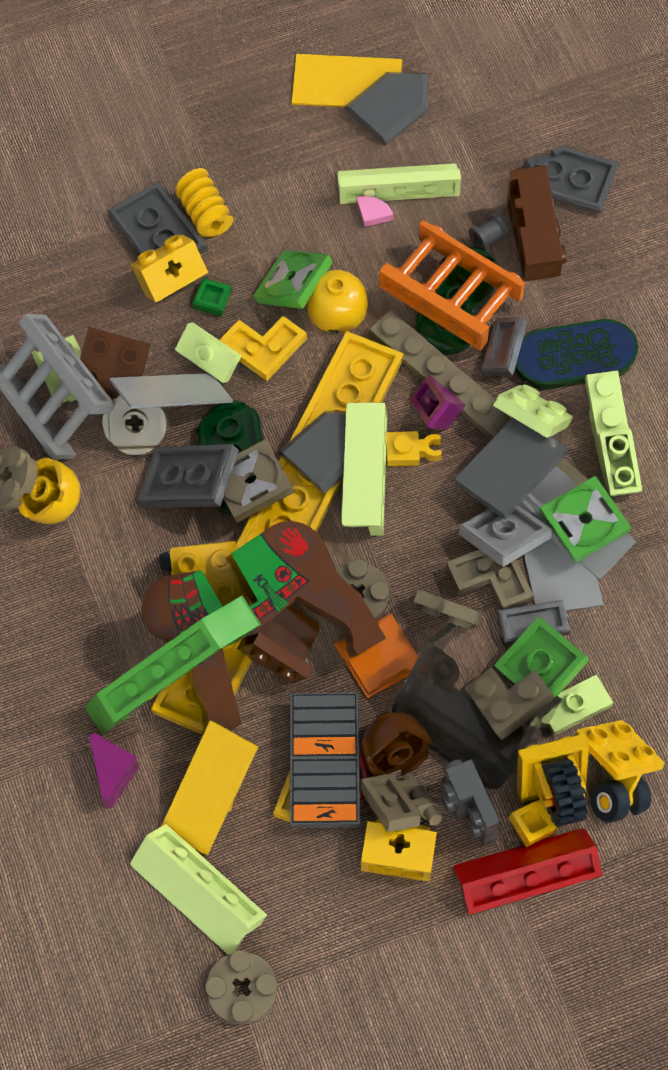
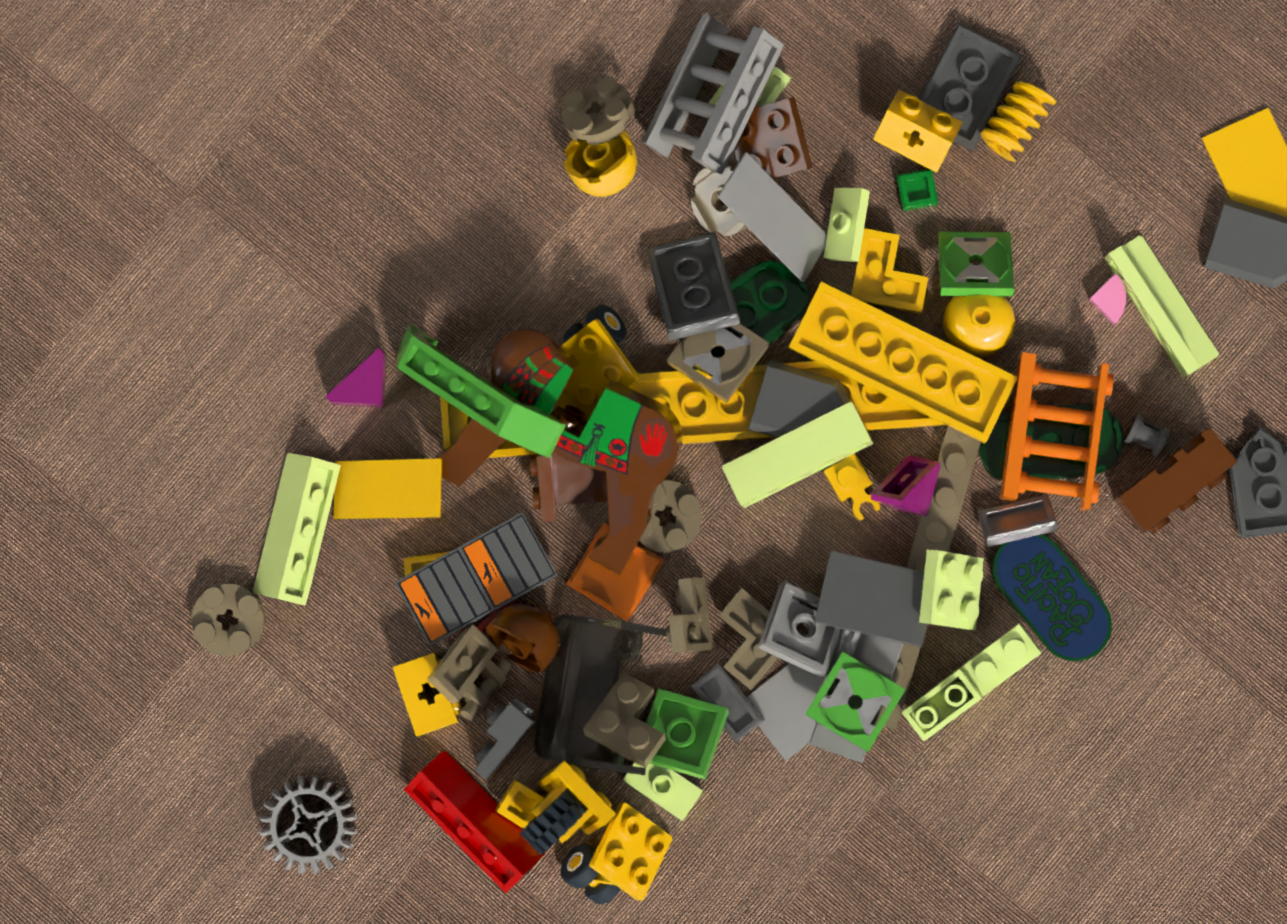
camera: 65 degrees right, 20 degrees up
none -> light grey gear [259,775,358,874]
none -> yellow plate [789,282,1018,444]

